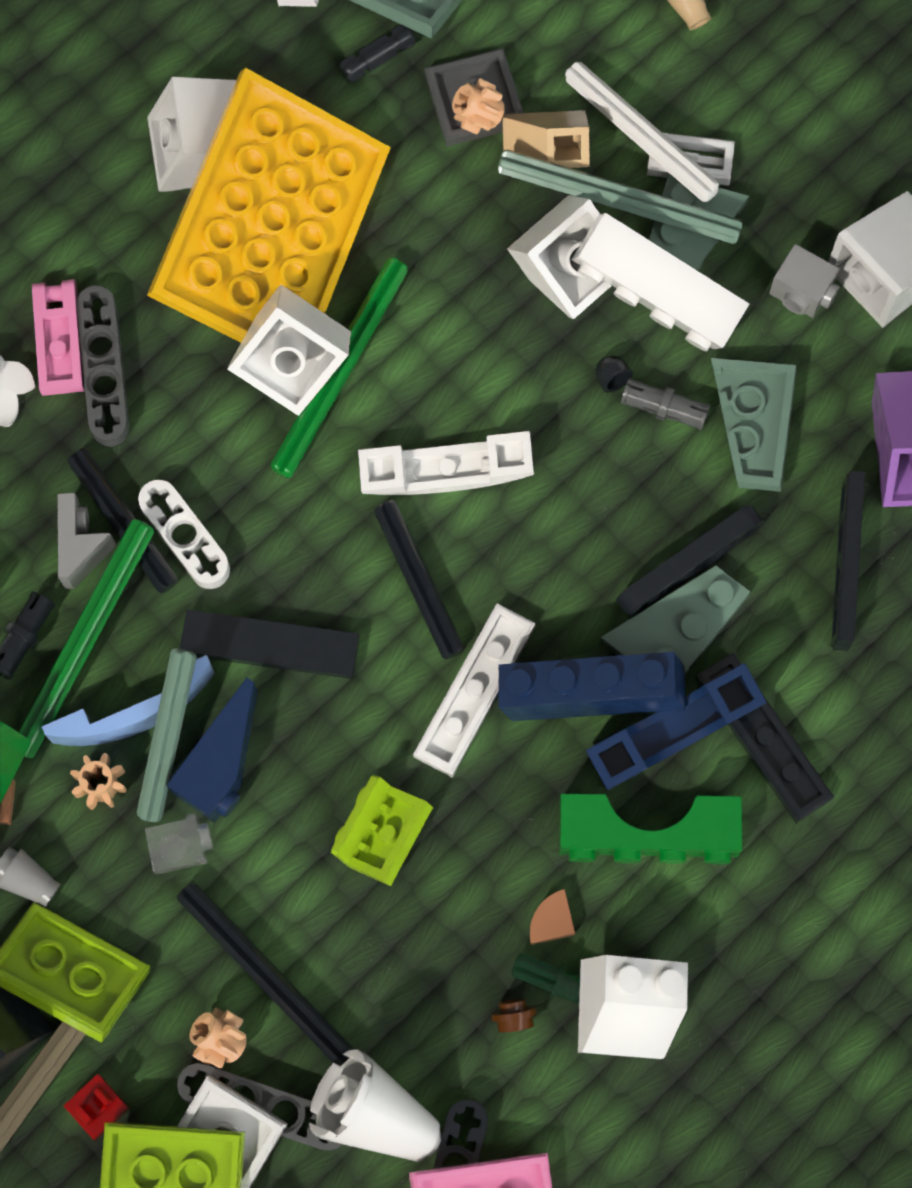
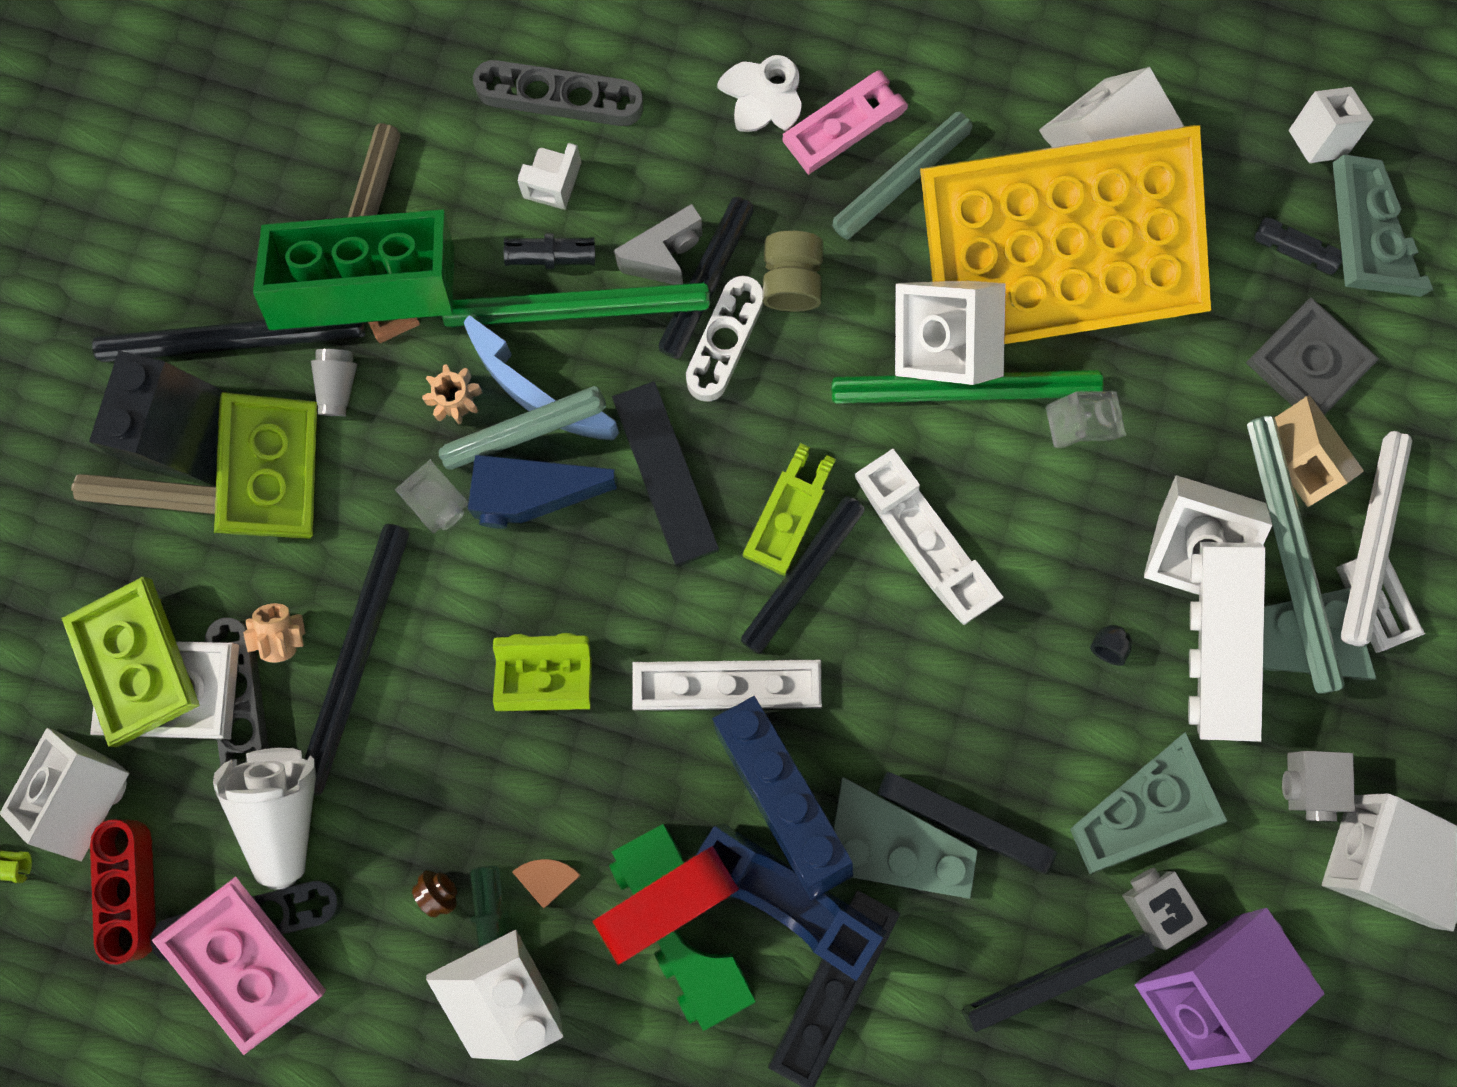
camera: 60 degrees right, 5 degrees up
red tile [63,1074,130,1141] -> none
dark grey beam [77,285,130,447] -> none
light nougat gear [452,78,504,135] -> none
dark grey pin [620,378,710,431] -> none
none -> red beam [592,846,739,965]
none -> lime hinge [743,443,836,576]
none -> olive wheel [762,231,823,312]
none -> sand green axle [832,112,973,239]
none -> clear bracket [1046,391,1126,448]
none -> light grey brick [1122,868,1207,950]

